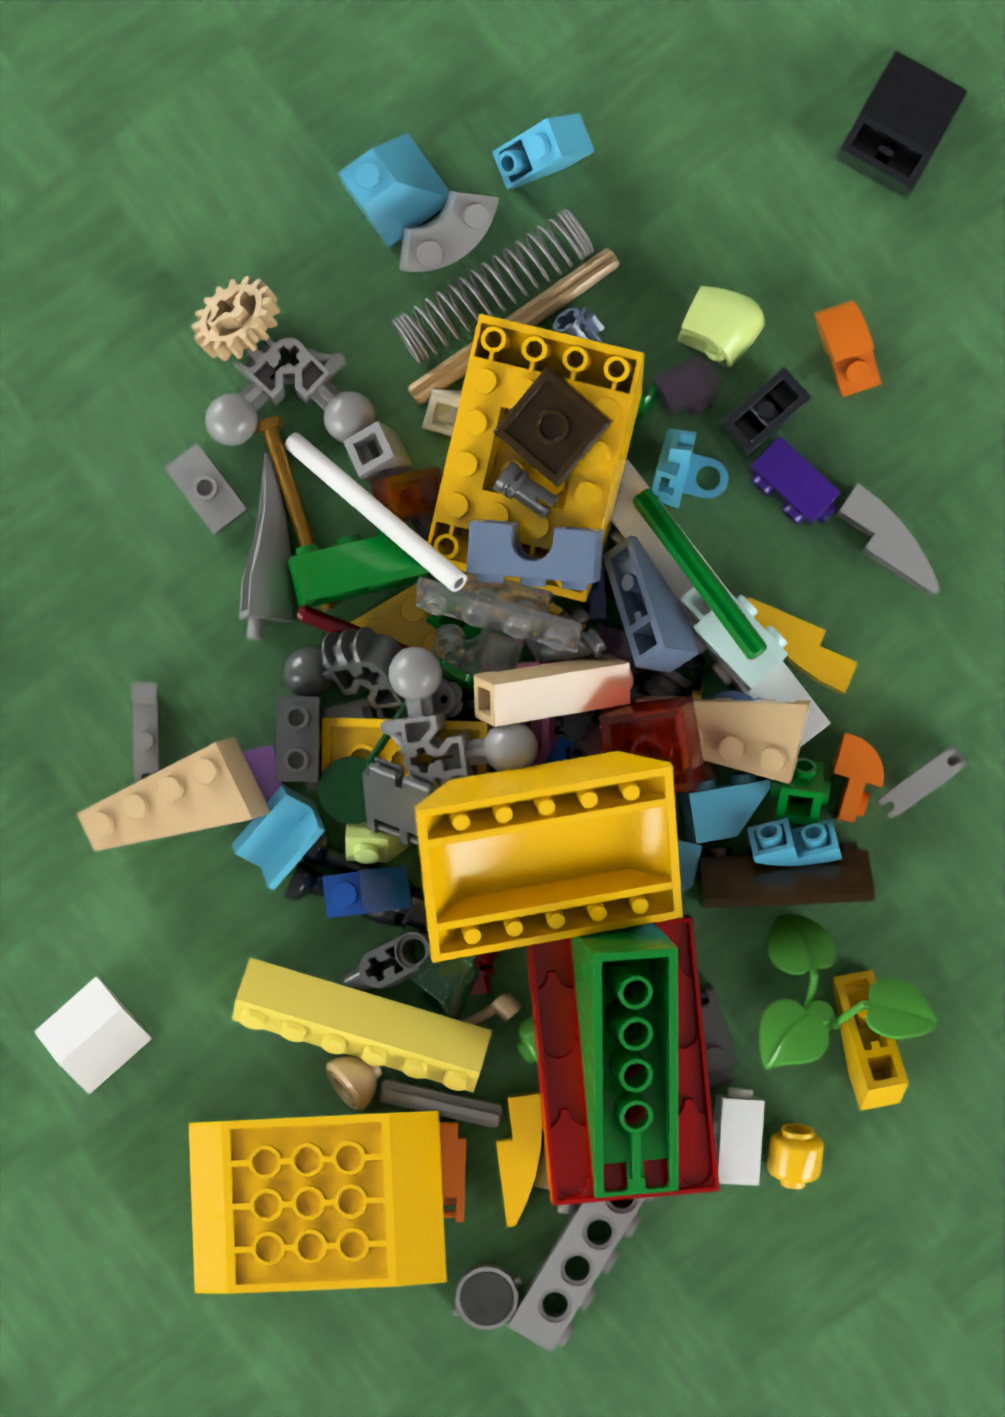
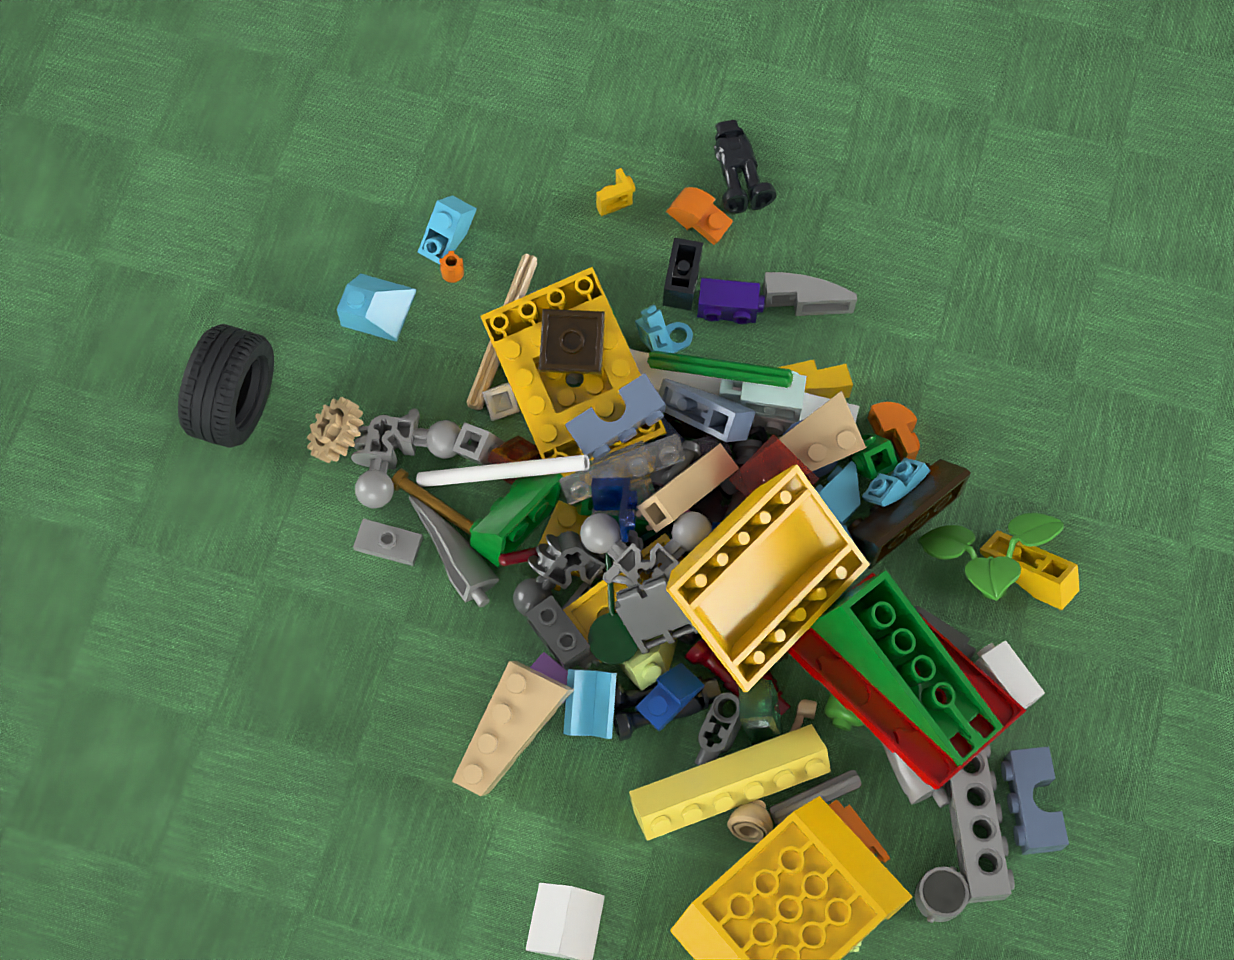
camera: 40 degrees left, 20 degrees down
light grey piece [131,682,160,783] -> none
light grey piece [392,208,594,365] -> none
light grey brick [399,191,499,272] -> none
dark grey pin [493,461,559,520] -> none
yellow slope [496,1091,542,1227] -> none
clear purple brick [653,355,721,419] -> none
yellowish green piece [678,286,765,367] -> none
yellow head [767,1123,824,1189] -> none
black slope [835,51,968,199] -> none
light grey piece [877,744,968,819] -> none
none -> black tyre [178,324,274,448]
none -> orange hose [439,251,464,283]
none -> clear blue bracket [591,477,638,542]
none -> yellow bracket [596,168,635,217]
none -> black piece [714,120,777,213]
none -> sand blue arch [1001,746,1069,855]

